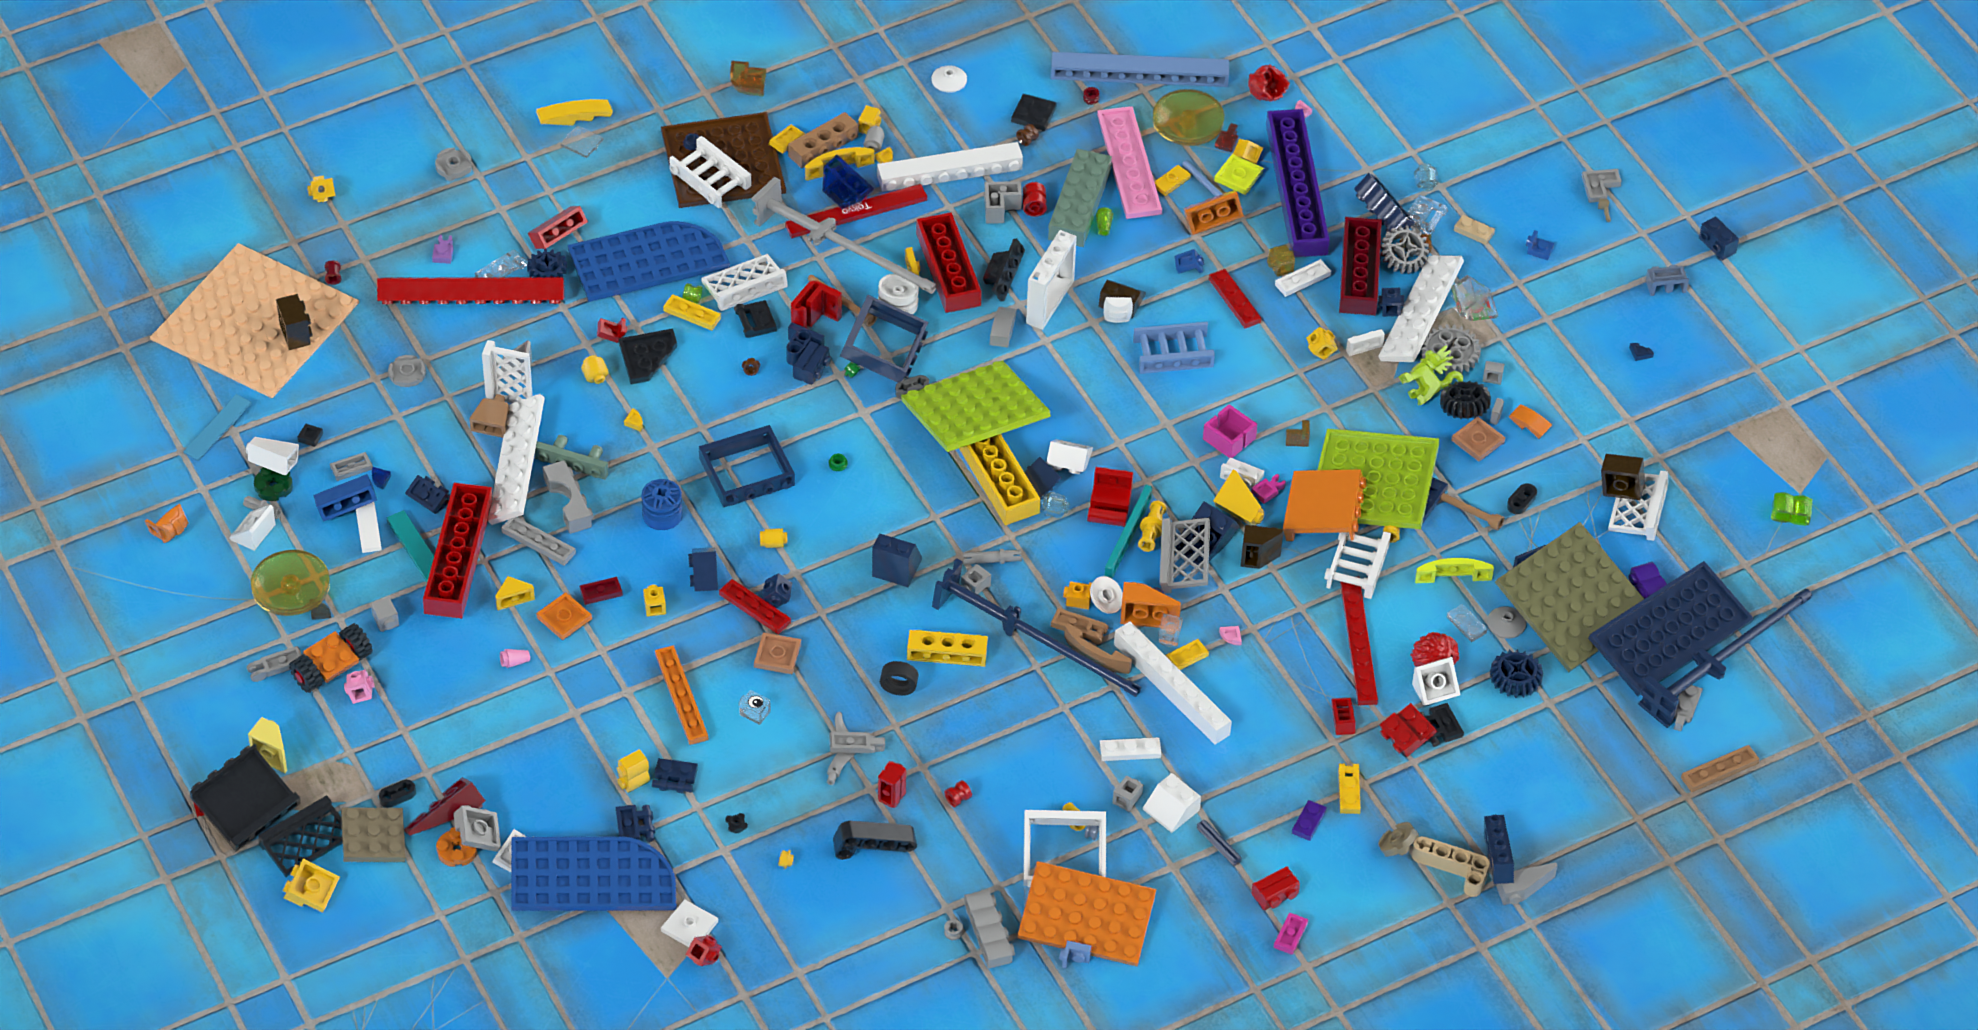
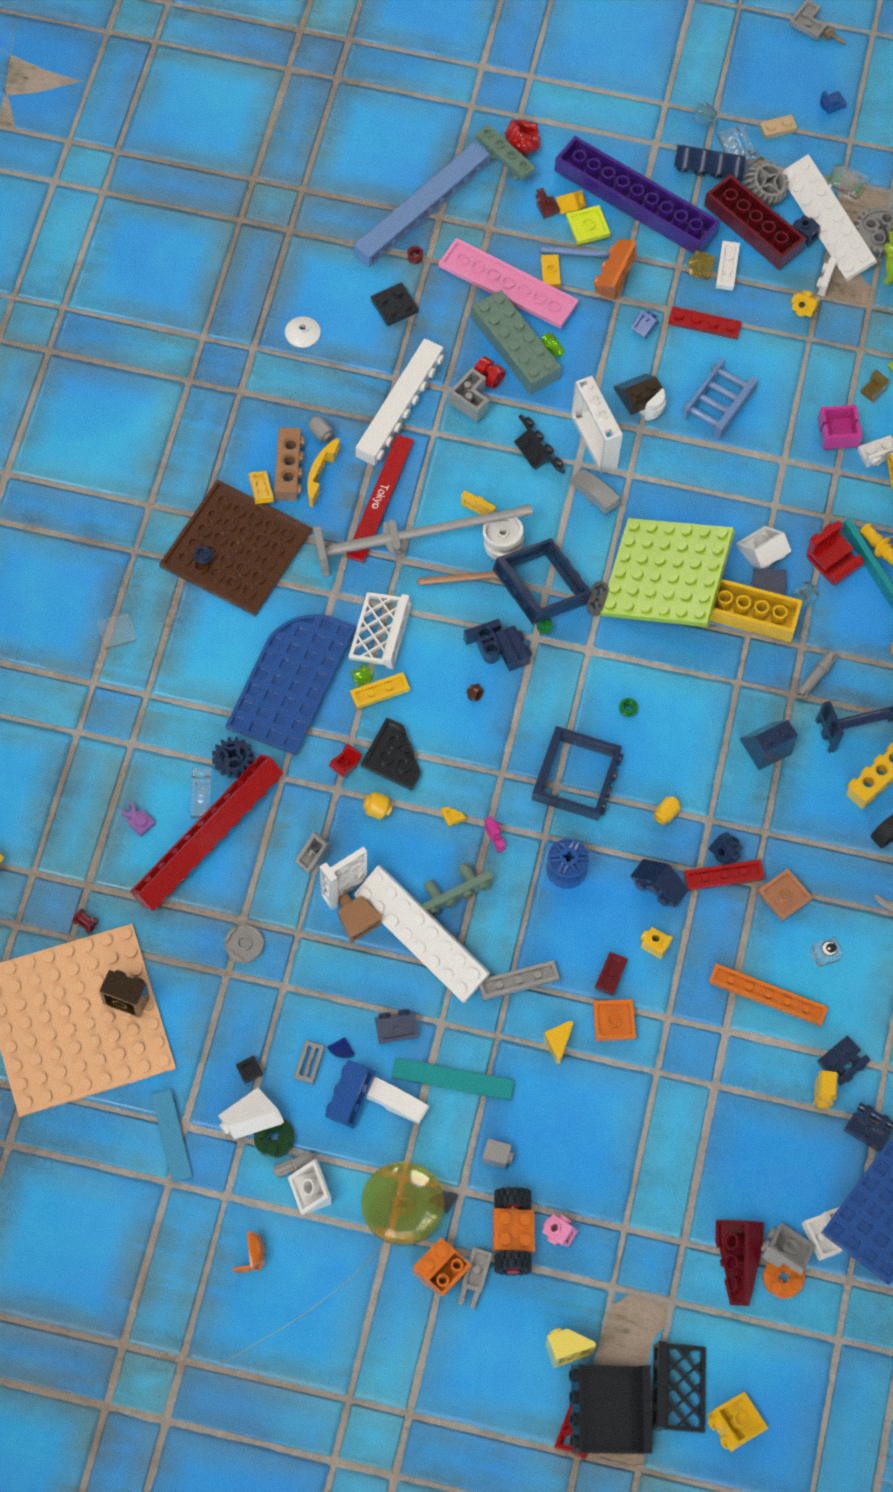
camera: 50 degrees left, 15 degrees up
dark tan plate [341,807,406,862] -> none
black beam [379,780,416,808] -> none
red brick [423,482,492,619] -> none
light grey plate [435,148,472,181] -> none
bright pink cone [500,649,530,668] -> none
brick [528,206,588,249] -> none
yellow slope [536,99,613,126] -> none
light grey arch [543,460,594,534] -> none
white fence [670,136,751,208] -> none
clear orange brick [730,61,767,97] -> none
black plate [734,300,777,338] -> none
red piece [791,281,842,328] -> none
clear blue wedge [822,154,874,209] -> none
yellow brick [858,105,882,134] -> none
yellow tile [875,147,893,164] -> none
red brick [916,212,981,313] -> none
light grey brick [961,564,991,594] -> none
reddish brown wheel [1016,124,1039,146] -> none
clear yellow dish [1153,89,1224,146] -> none
bright pink tile [1295,100,1312,118] -> none
none -> orange slope [412,1238,472,1297]
none -> sand green plate [475,124,536,181]
none -> dark pink plate [484,816,506,853]

